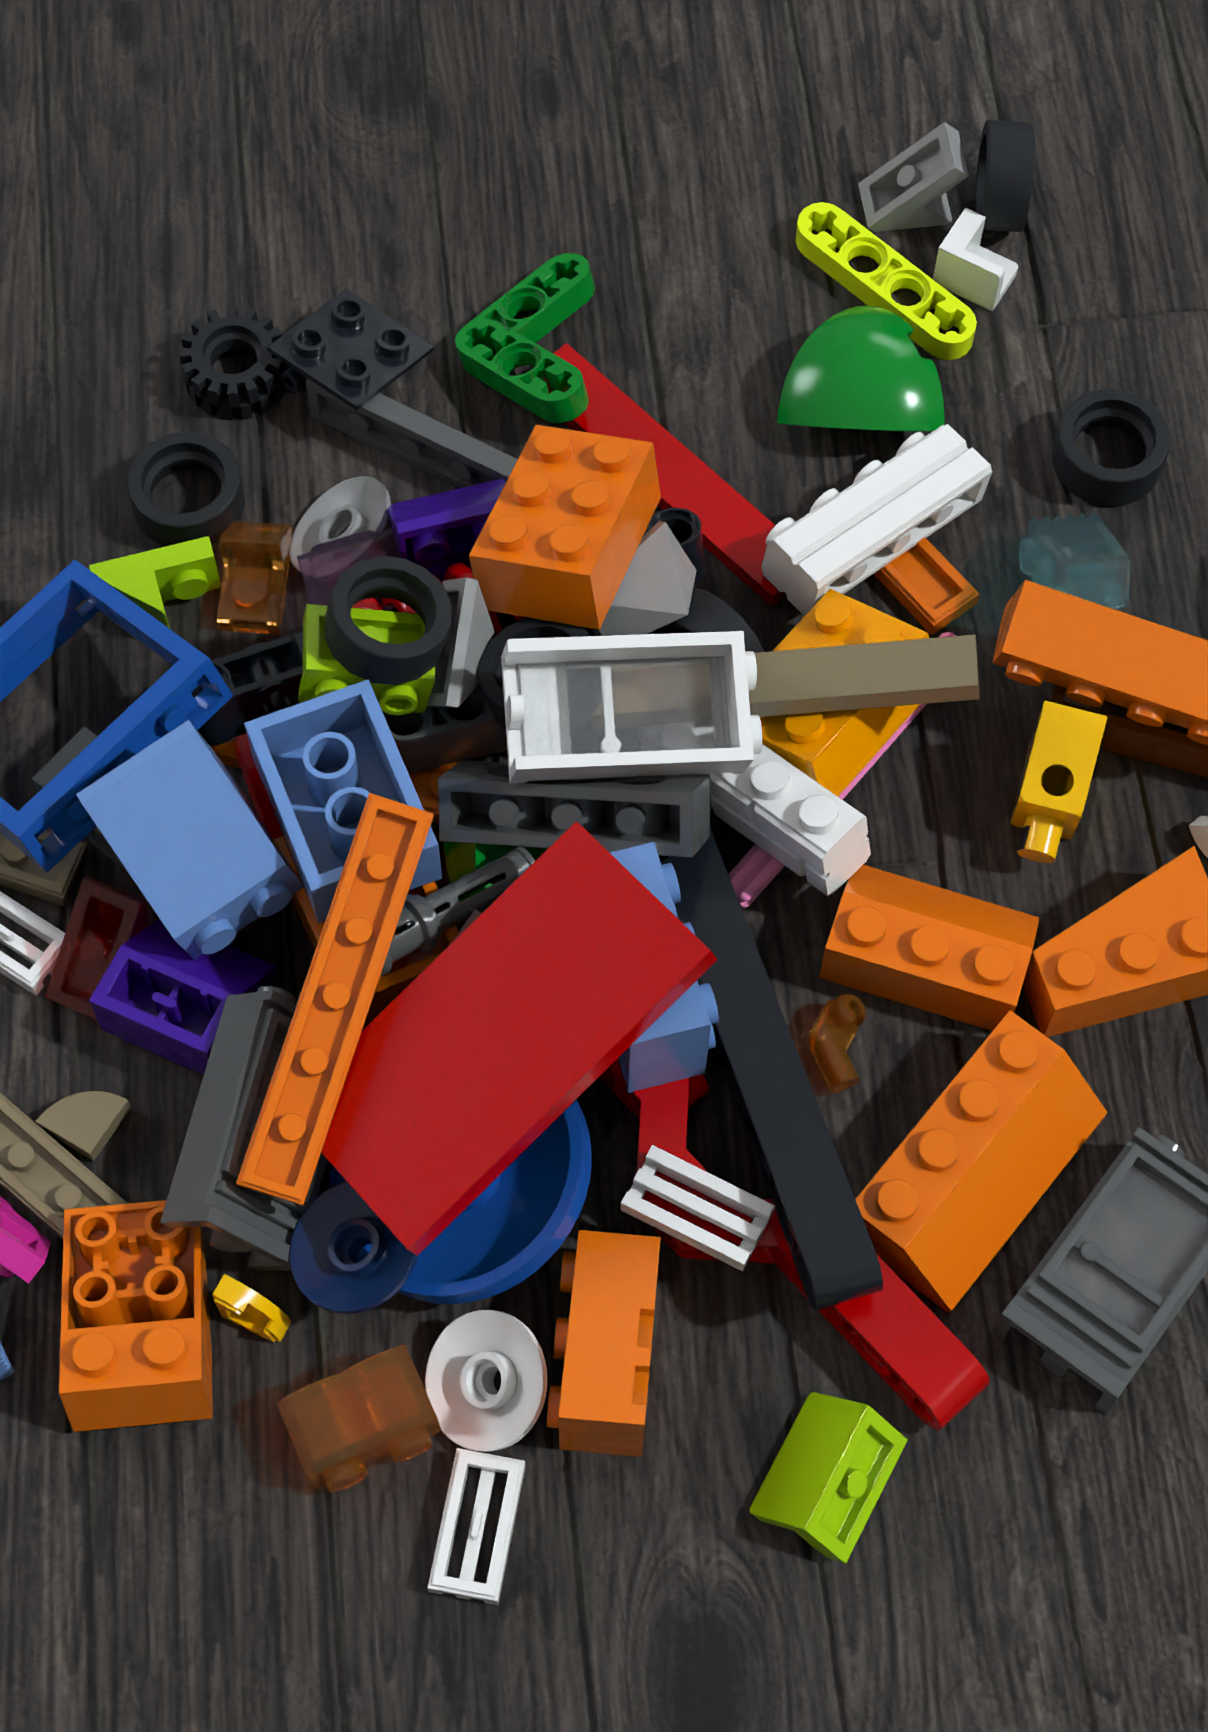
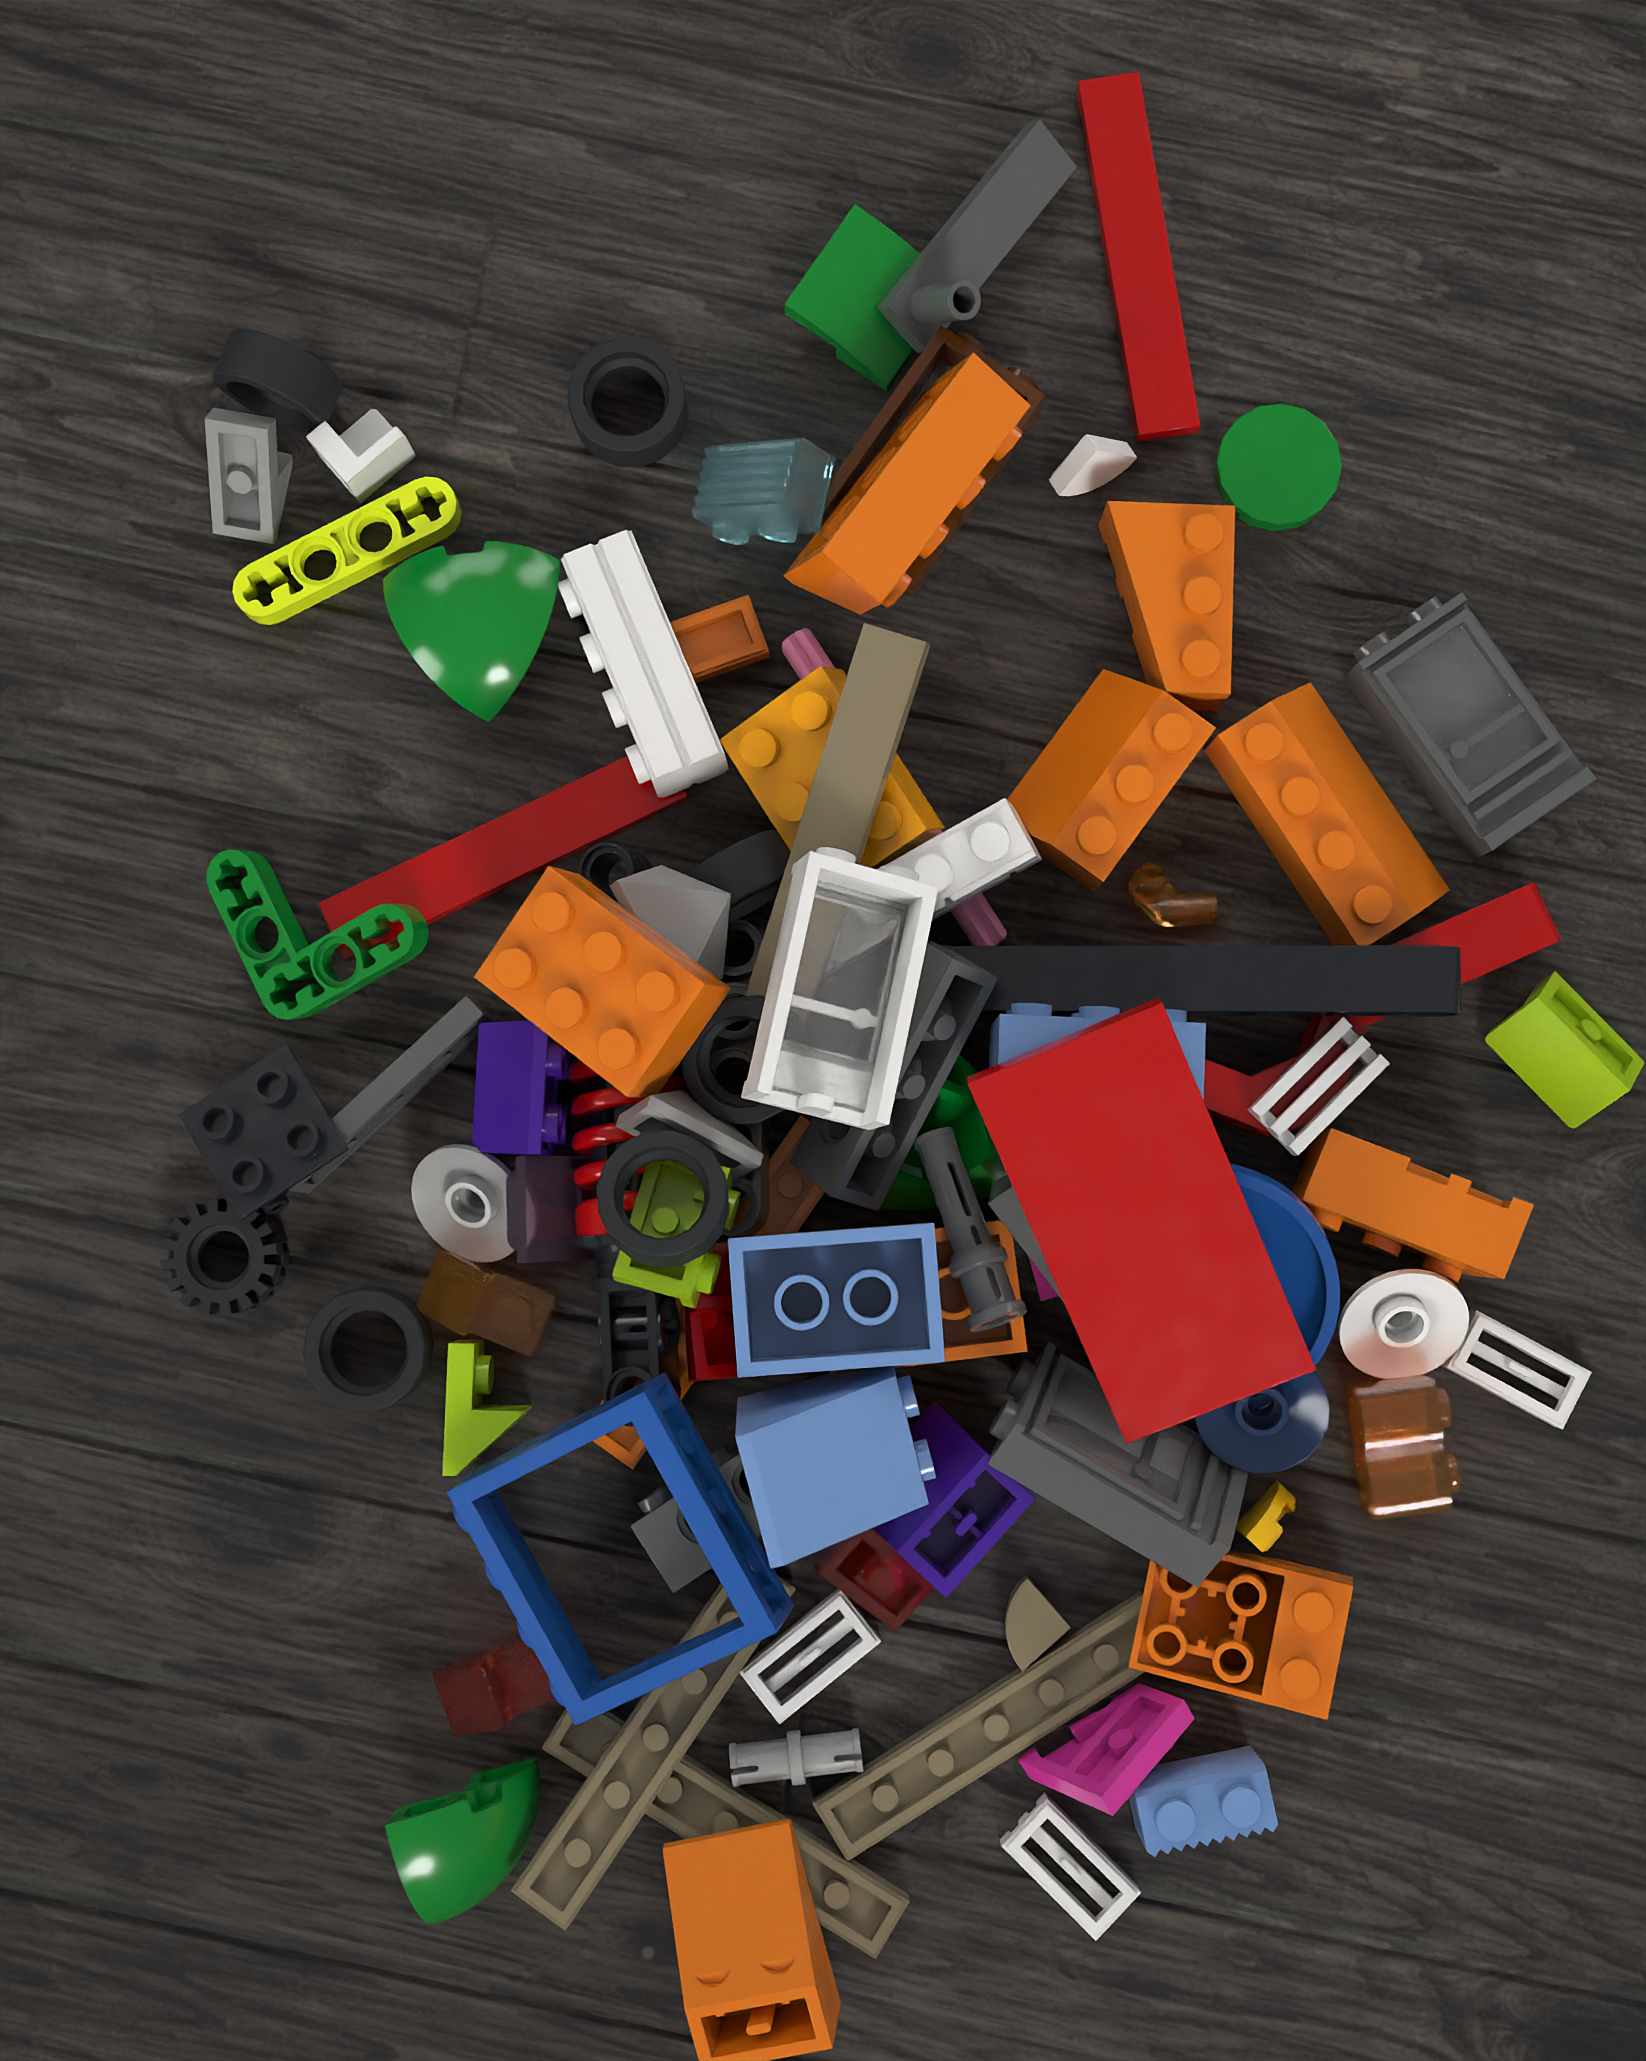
camera: 70 degrees left, 20 degrees up
orange tile [236,793,434,1206] -> none
yellow torso [1010,701,1108,863] -> none

